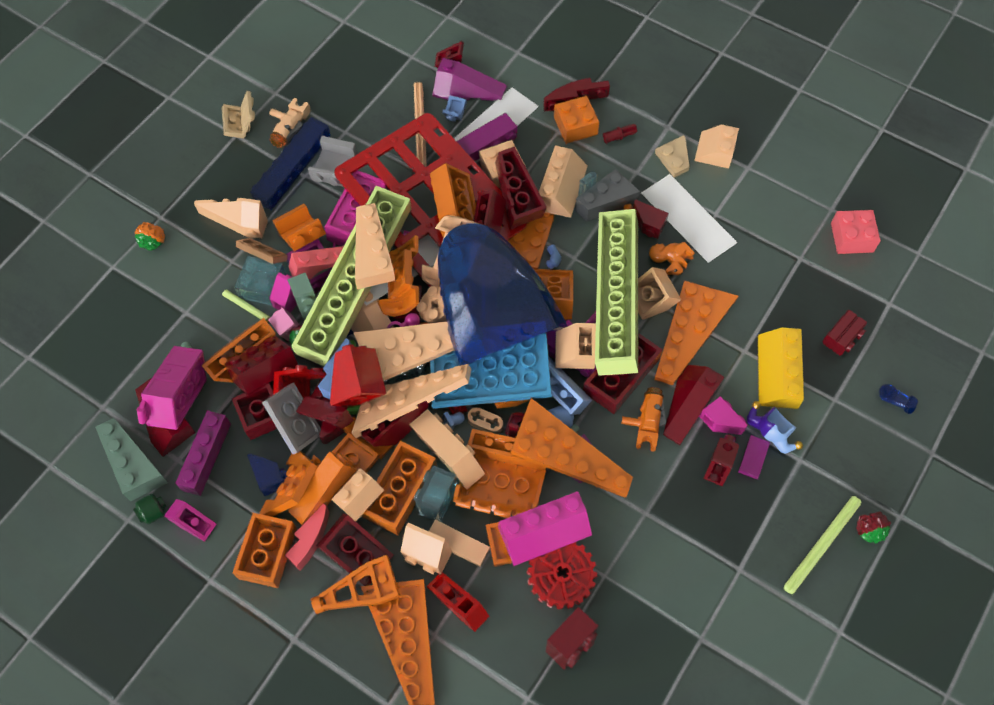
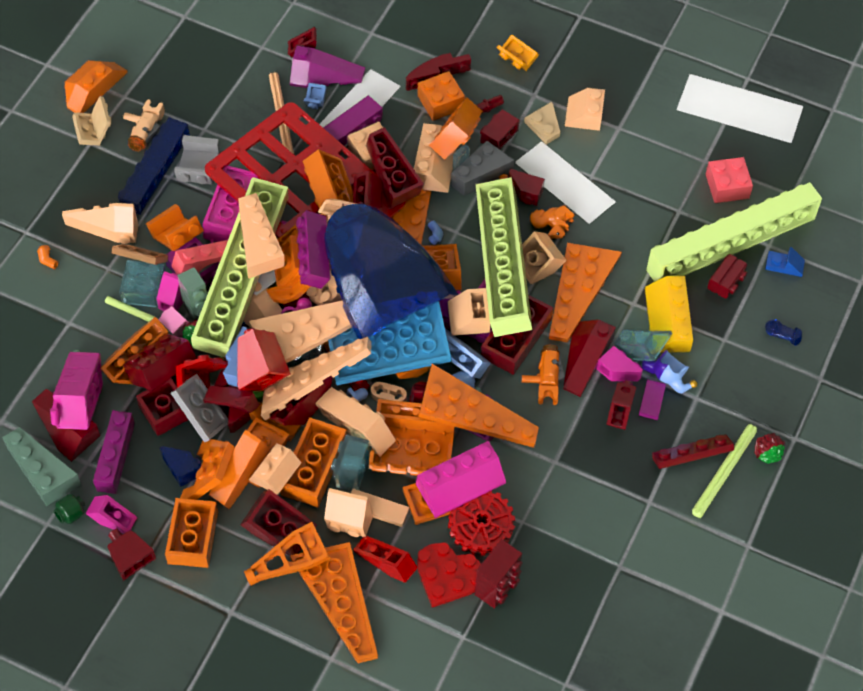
camera: 10 degrees left, 5 degrees down
piece [135,222,165,251] -> none
coral slope [285,504,330,571] -> none
none -> orange arm [37,245,59,269]
none -> orange wedge [65,60,128,113]
none -> dark red torso [107,528,156,581]
none -> magenta brick [296,210,330,289]
none -> red plate [417,542,481,608]
none -> orange wedge [429,97,482,160]
none -> dark red brick [480,109,519,150]
none -> light orange bracket [497,35,539,71]
none -> clear light blue slope [615,329,672,361]
none -> yellowish green brick [647,182,822,282]
none -> dark red plate [652,434,734,469]
none -> white sticker [677,74,803,143]
none -> blue slope [765,247,805,277]

